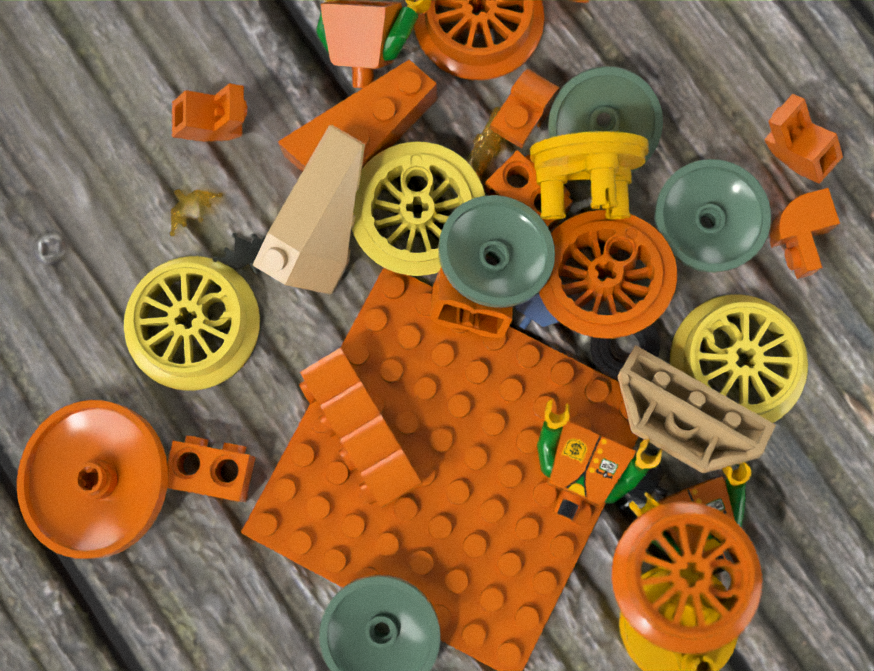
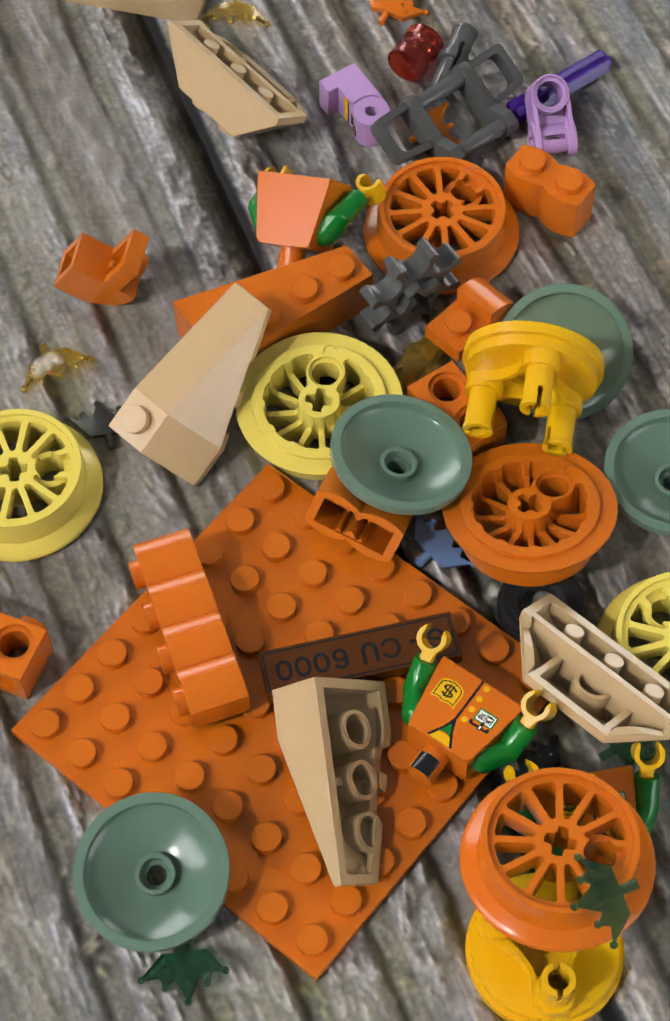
camera: 10 degrees right, 20 degrees down
none -> reddish brown tile [258,612,463,704]
none -> tan wedge [272,677,391,887]
none -> dark grey gear [360,238,462,335]
none -> clear green piece [570,853,640,949]

